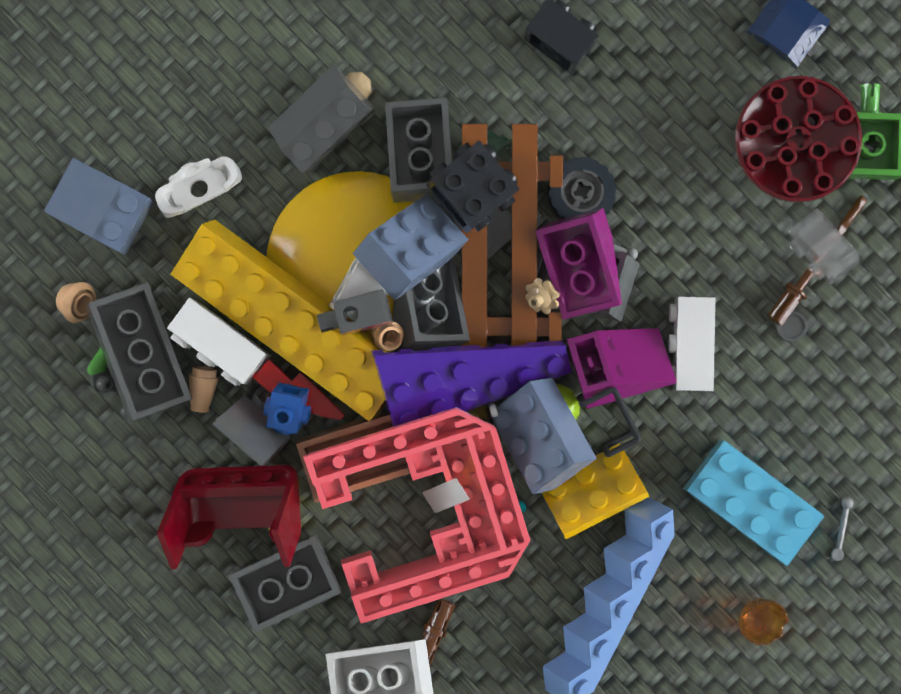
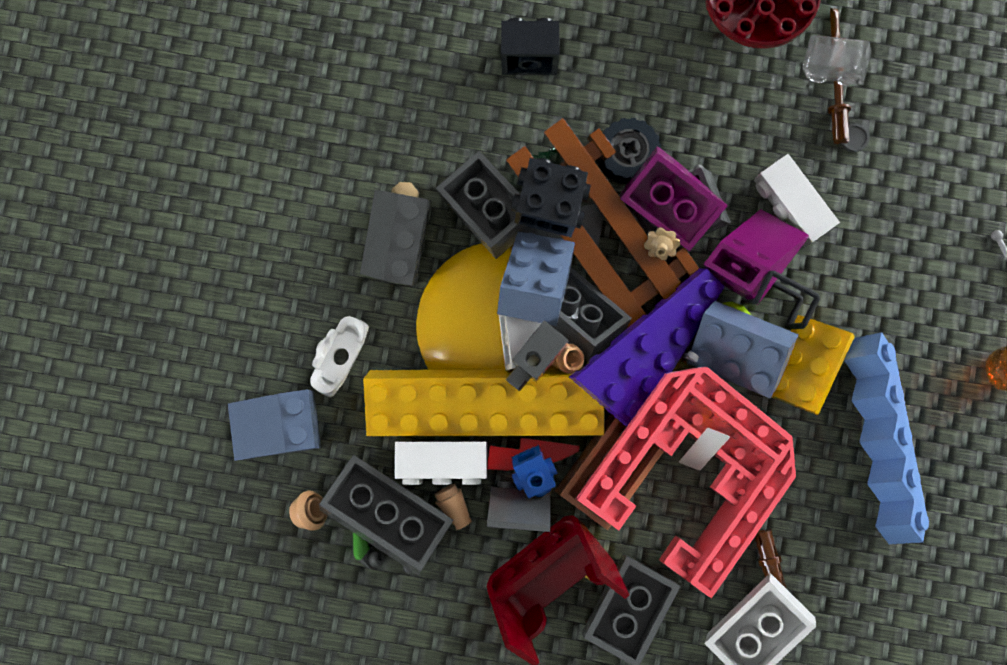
camera: 30 degrees left, 5 degrees down
medium azure brick [683,440,824,566] -> none

